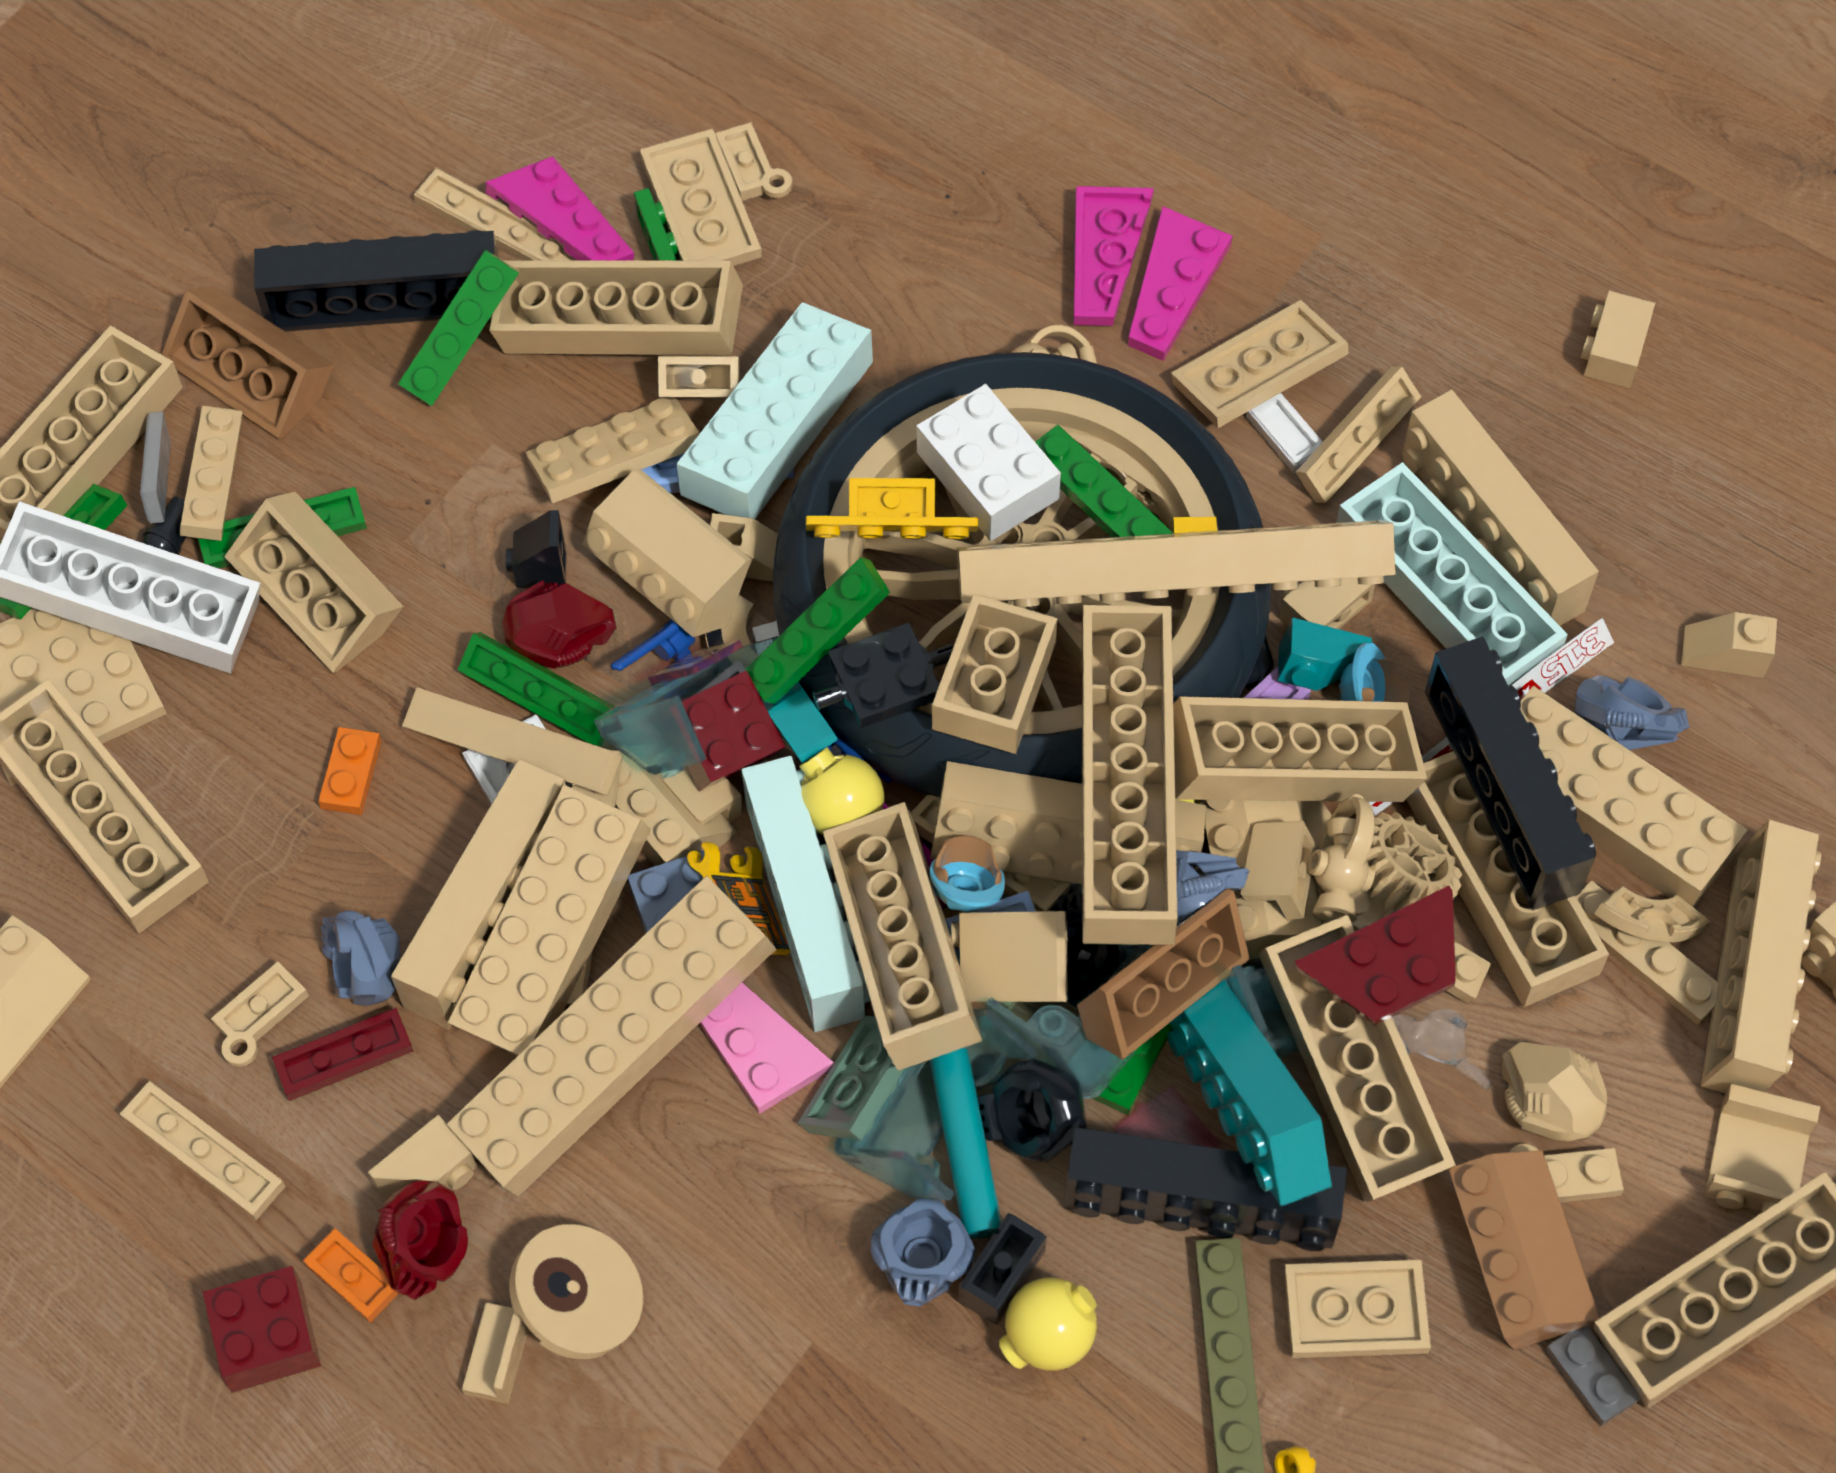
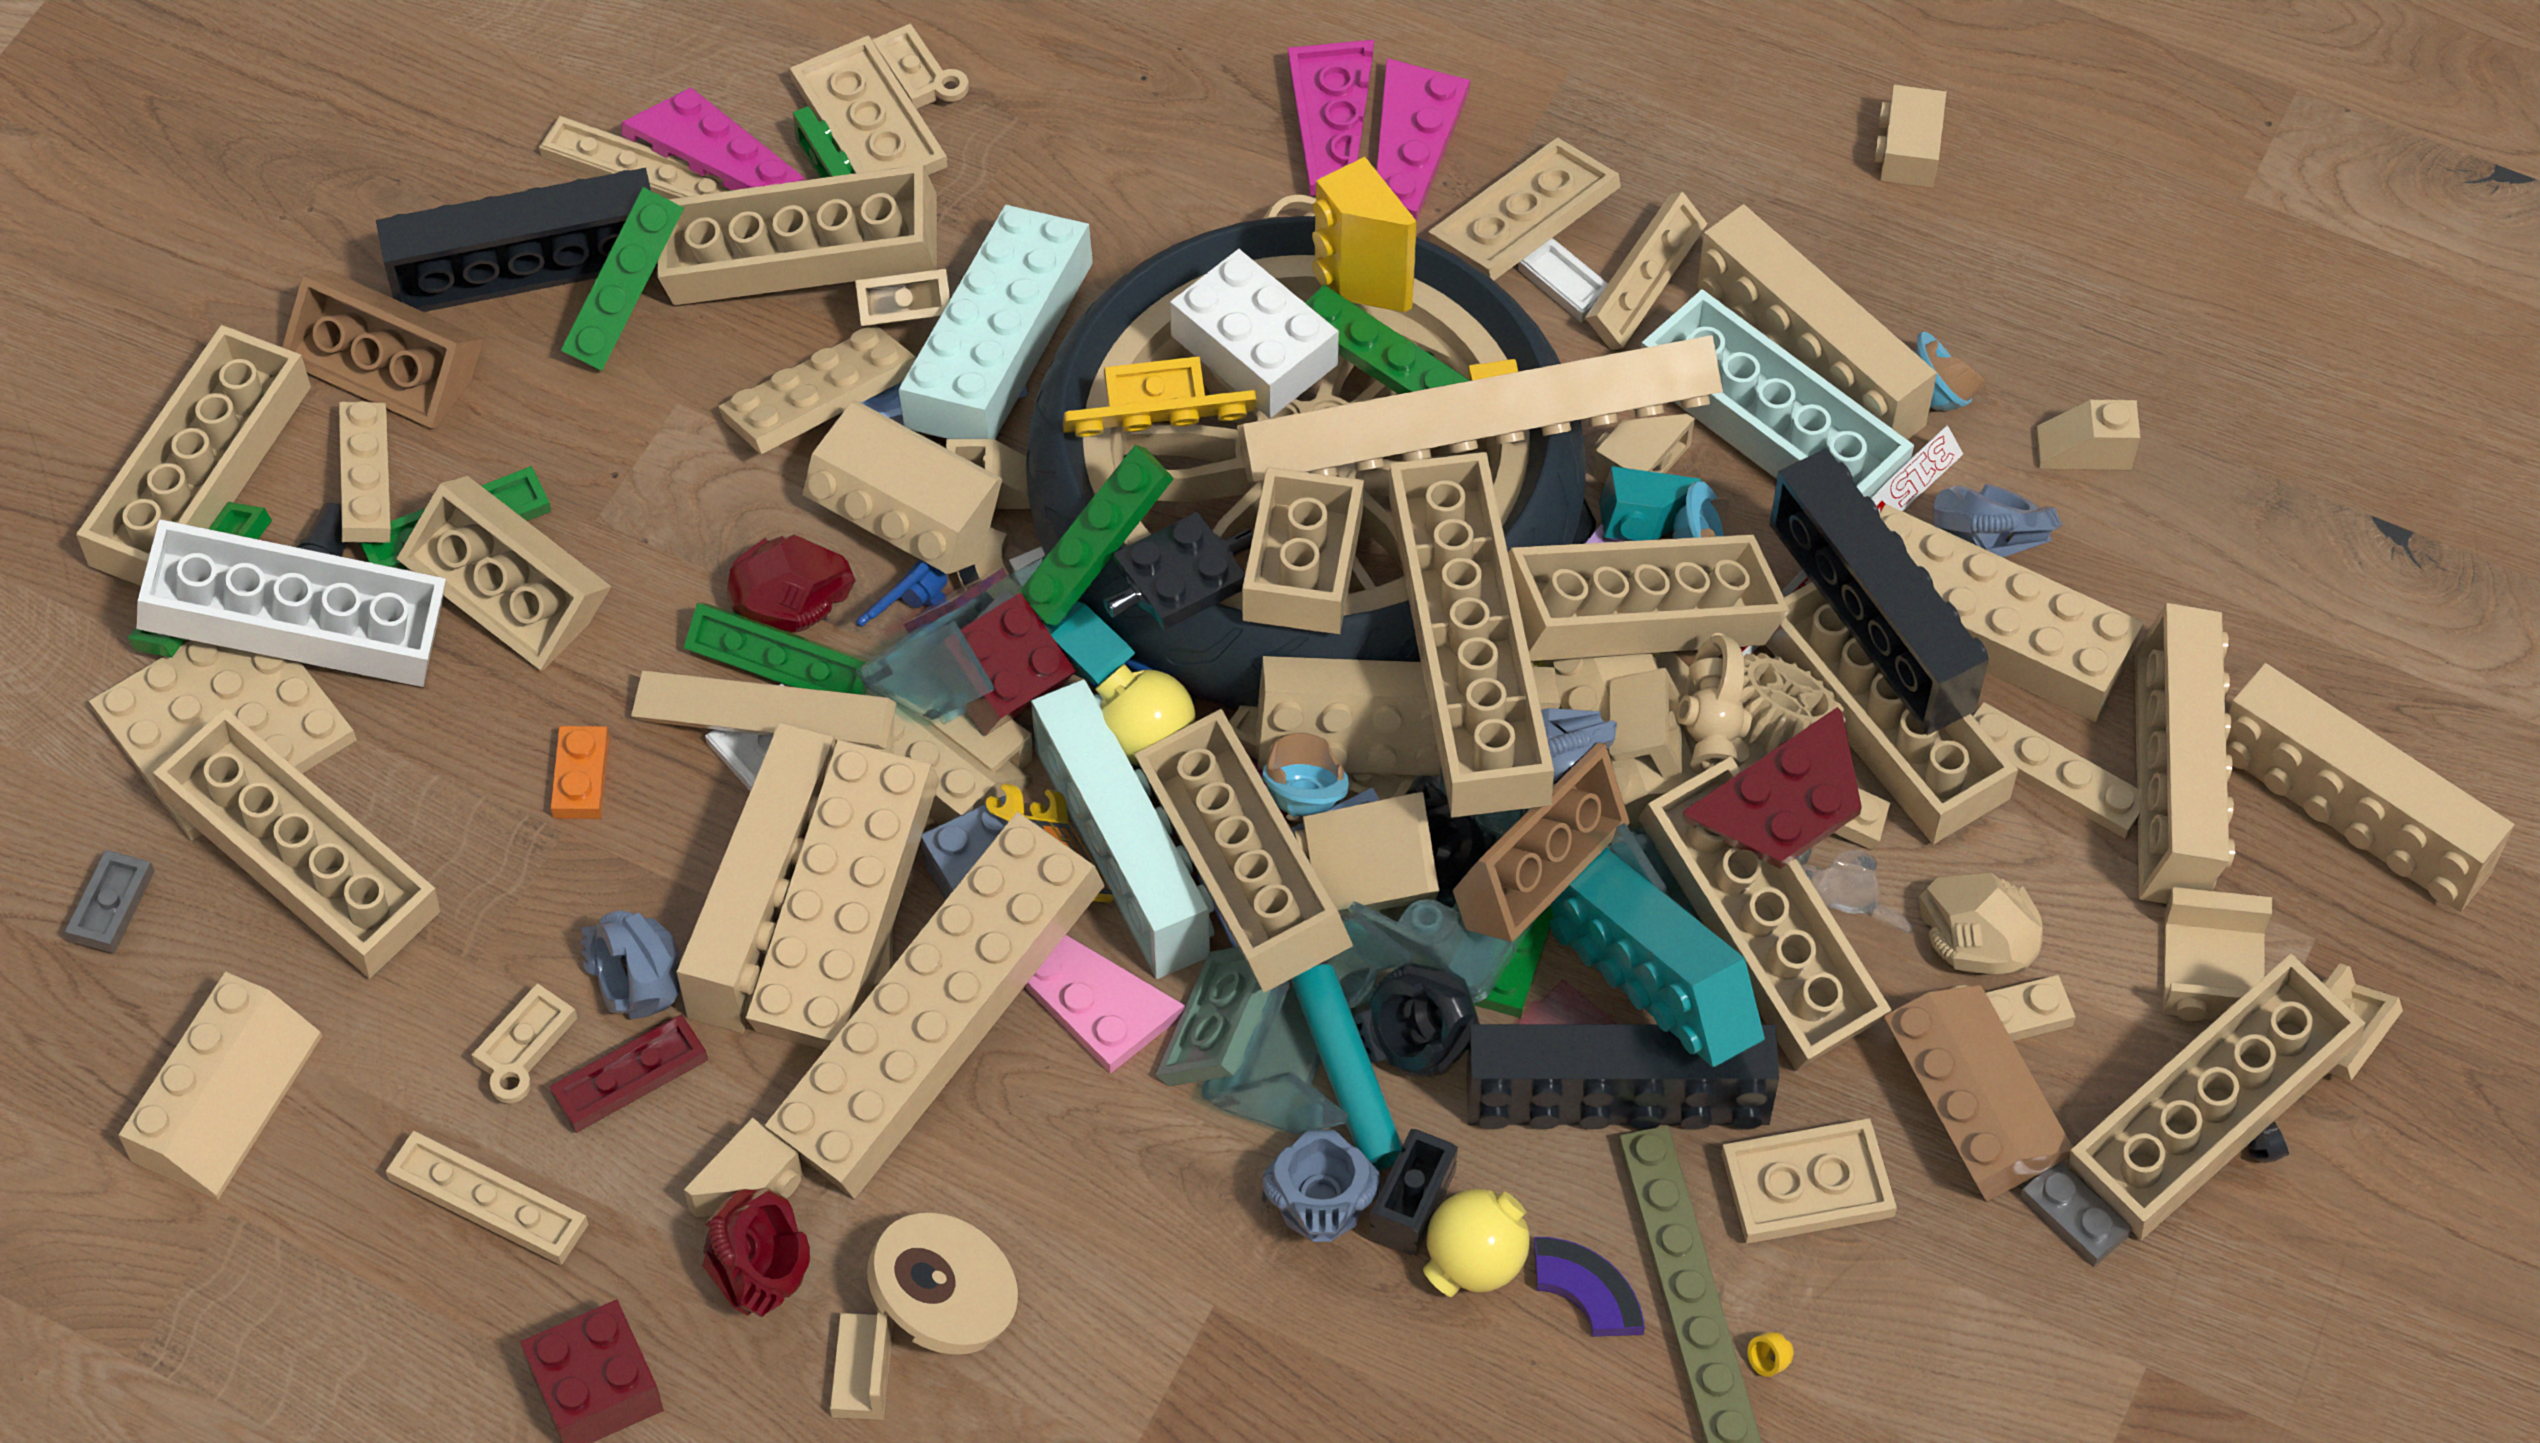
camera: 10 degrees left, 5 degrees down
light grey tile [140,412,171,524] -> none
orange plate [303,1228,399,1323] -> none
black slope [505,510,567,588] -> none
tan tile [1594,886,1710,942] -> none
none -> yellow slope [1312,157,1417,312]
none -> dark purple tile [1534,1237,1645,1337]
none -> piece [1915,332,1986,411]
none -> black hinge [2247,1121,2289,1163]

